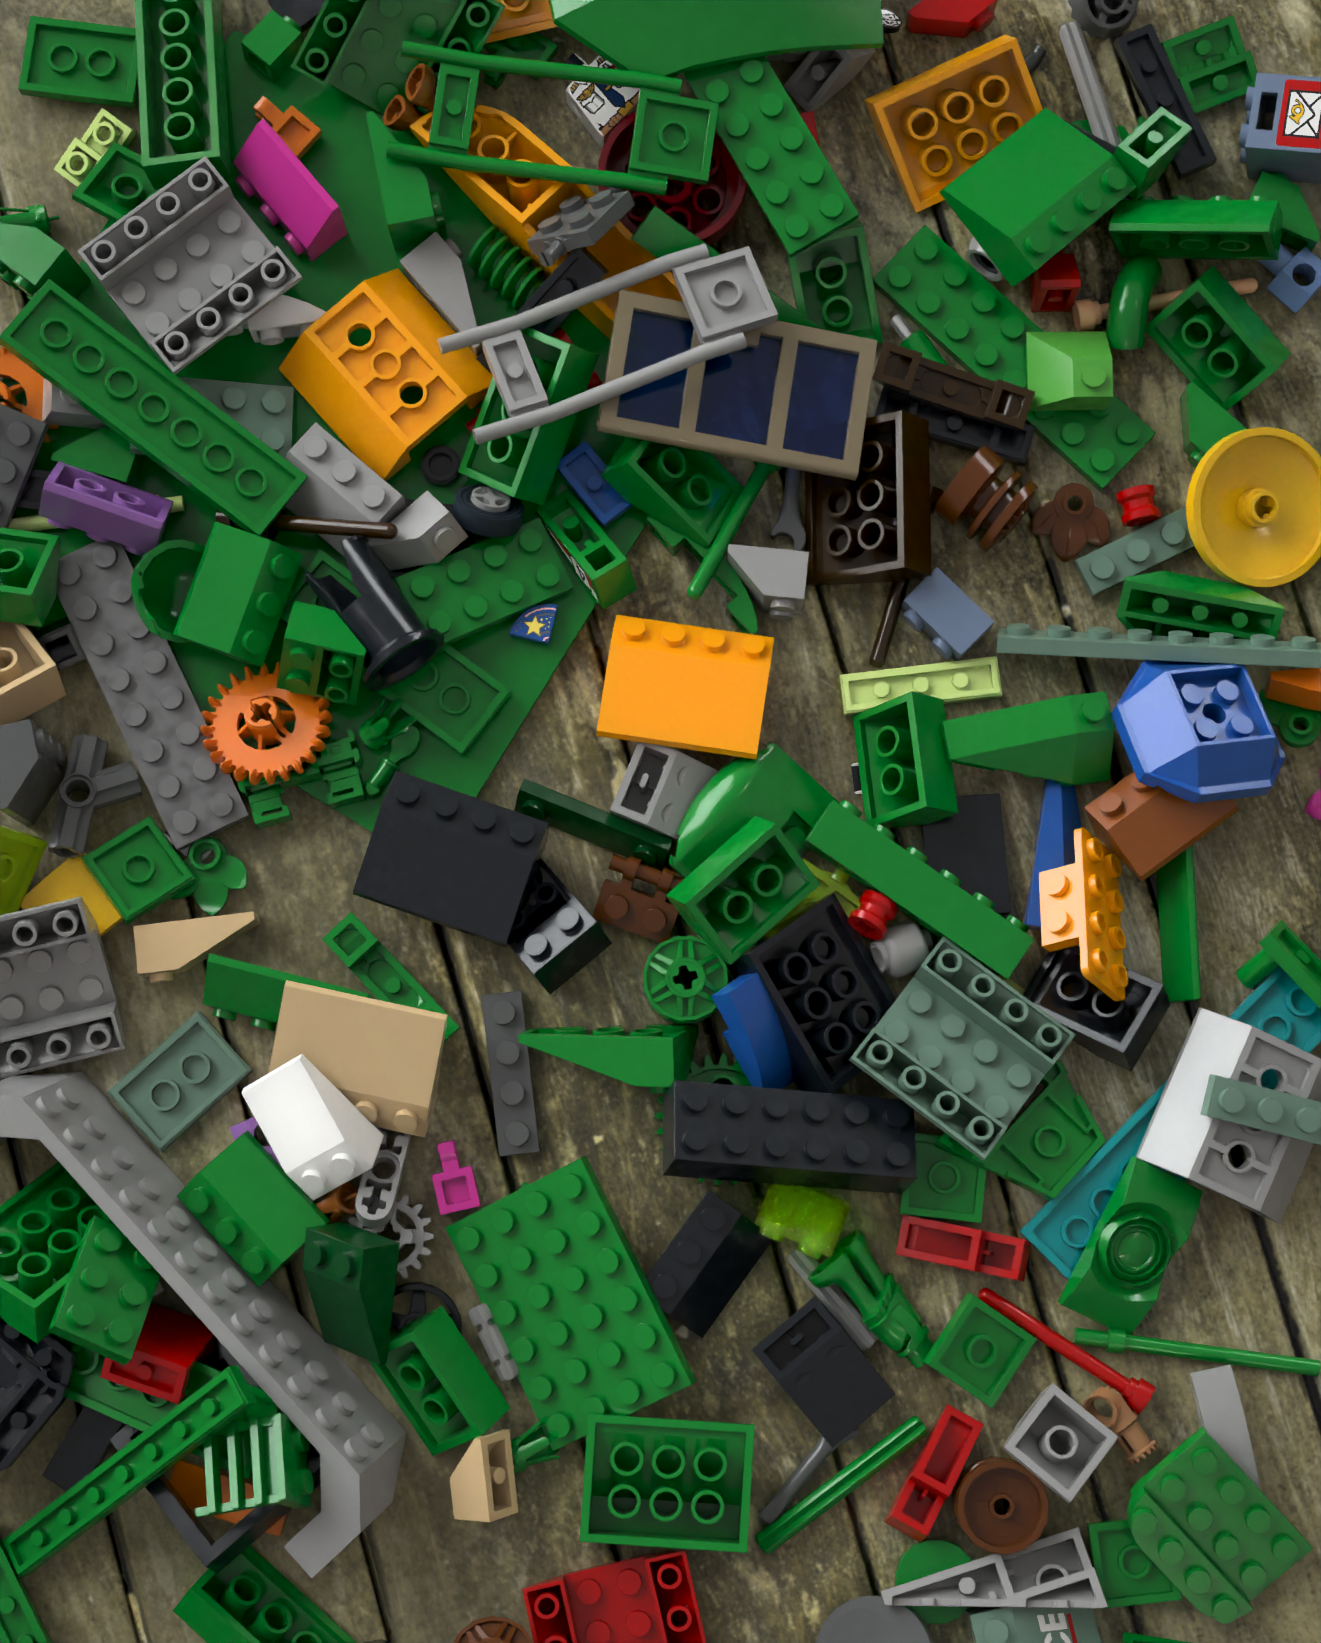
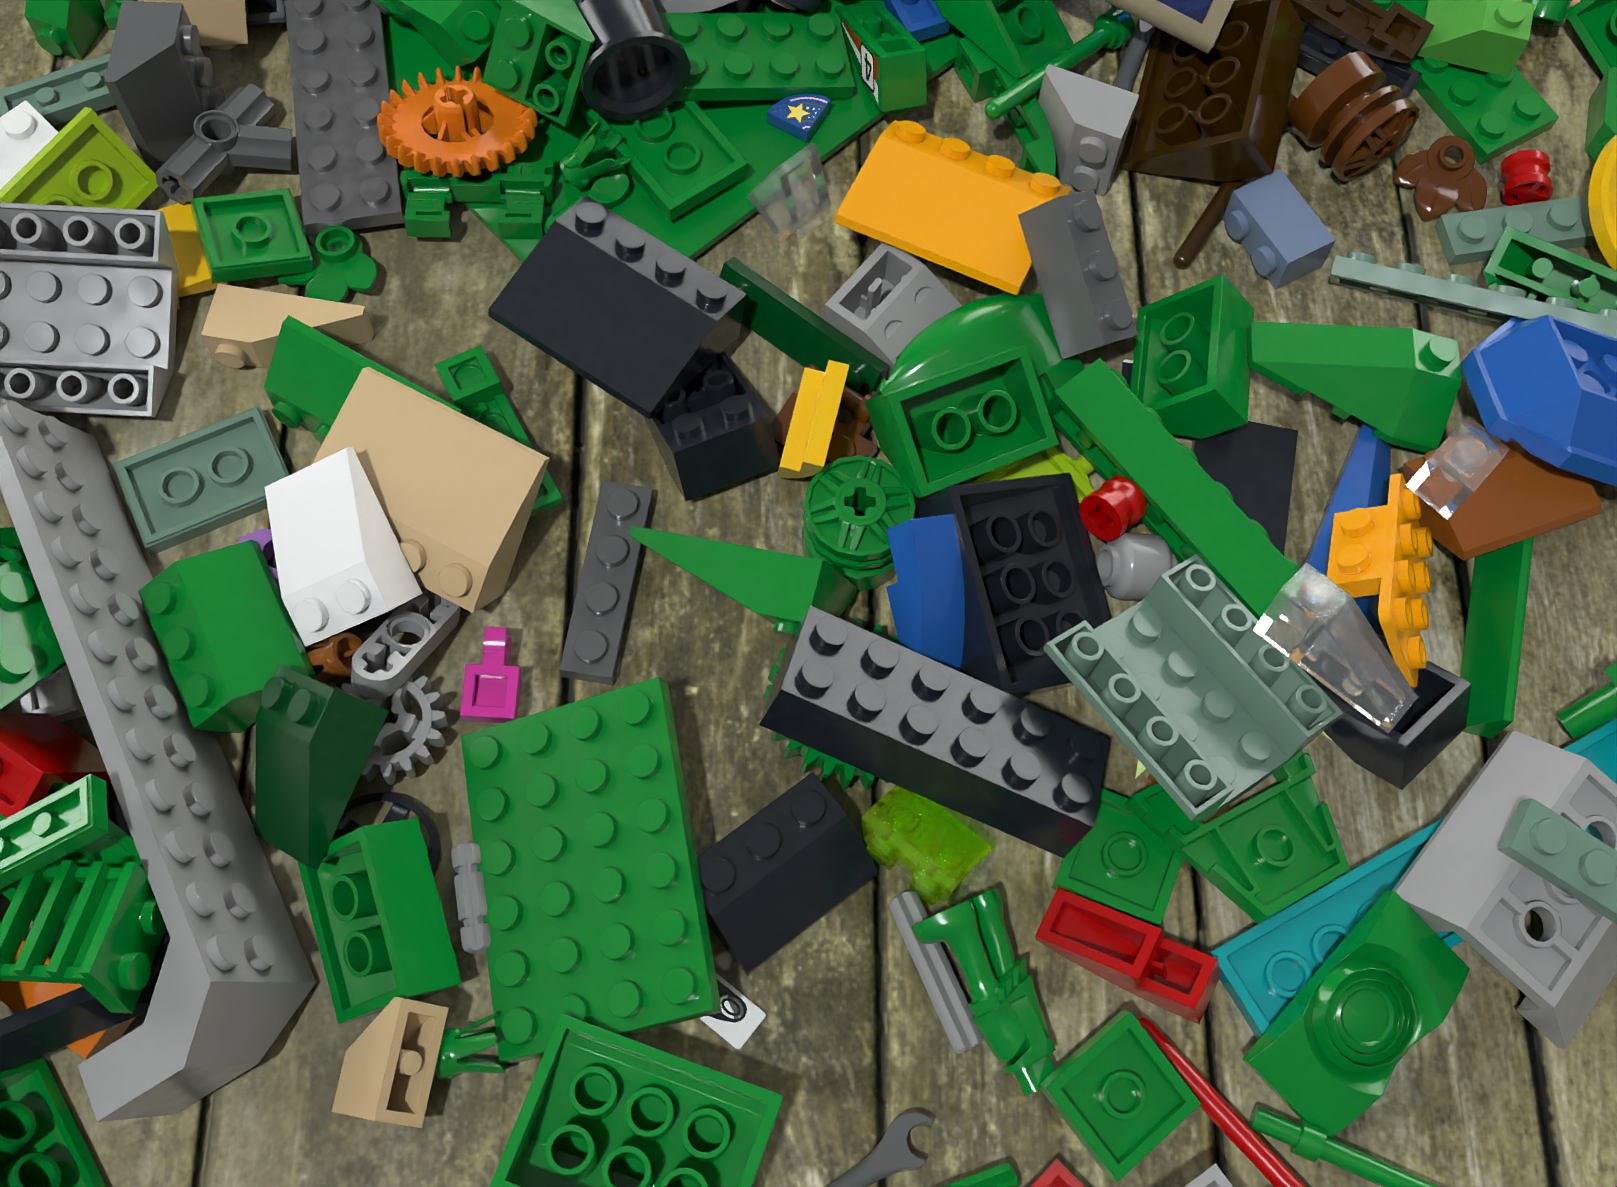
camera: 10 degrees right, 15 degrees down
black slope [752,1296,895,1448] -> none
yellowish green tile [839,656,1002,716] -> none
none -> white sticker [699,973,766,1049]
none -> clear slope [747,143,831,242]
none -> yellow slope [777,360,849,479]
none -> dark grey slope [1018,189,1138,359]
none -> clear slope [1253,562,1418,733]
none -> clear slope [1405,416,1510,519]

